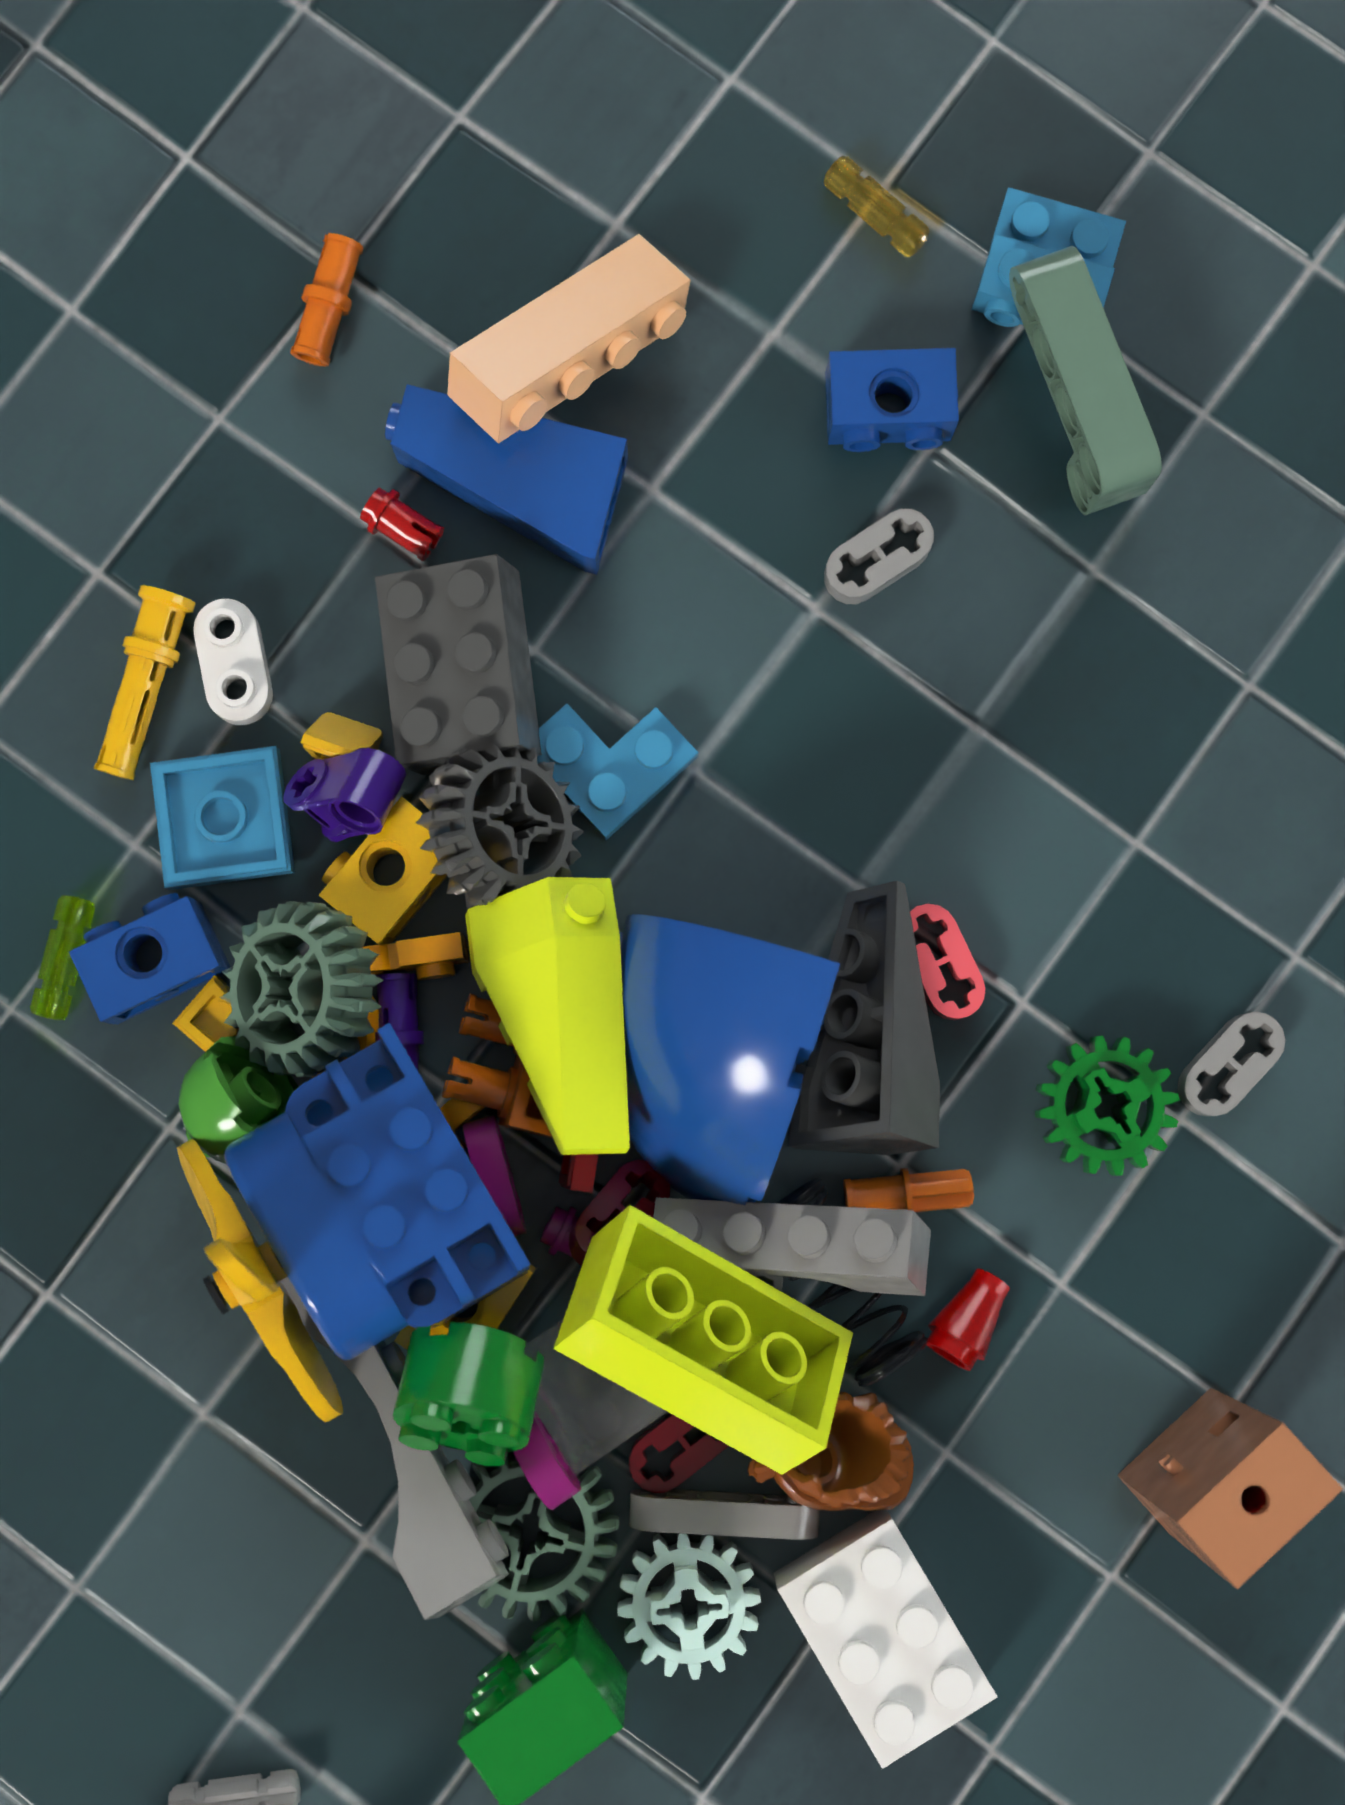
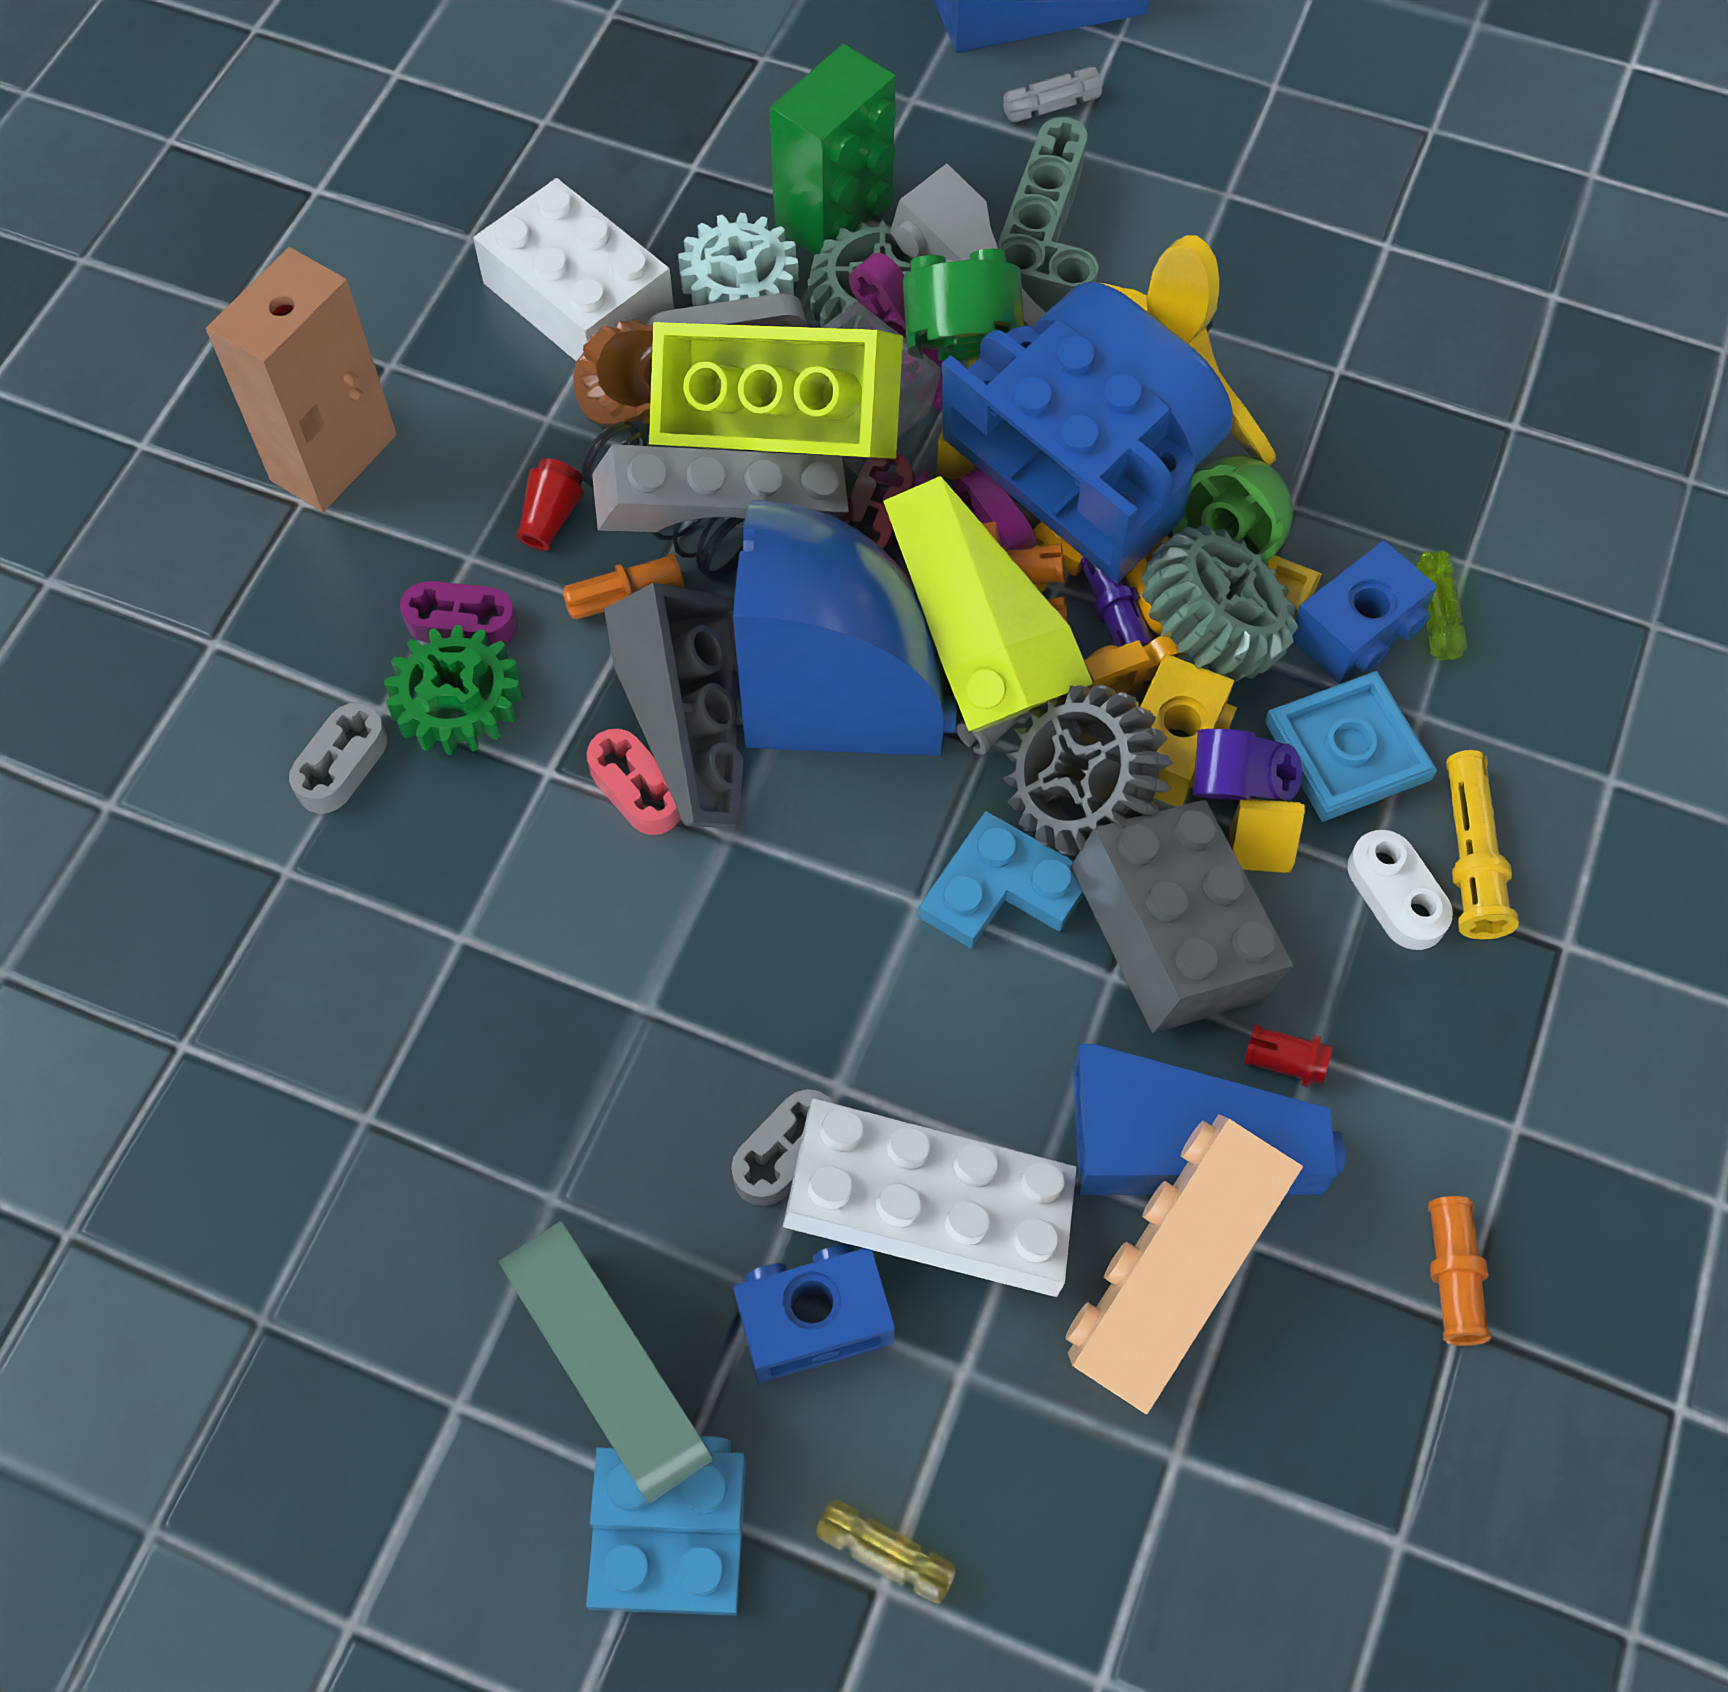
camera: 165 degrees right, 20 degrees down
none -> magenta beam [400,581,517,645]
none -> white plate [783,1098,1076,1297]
none -> sand green beam [997,117,1099,313]

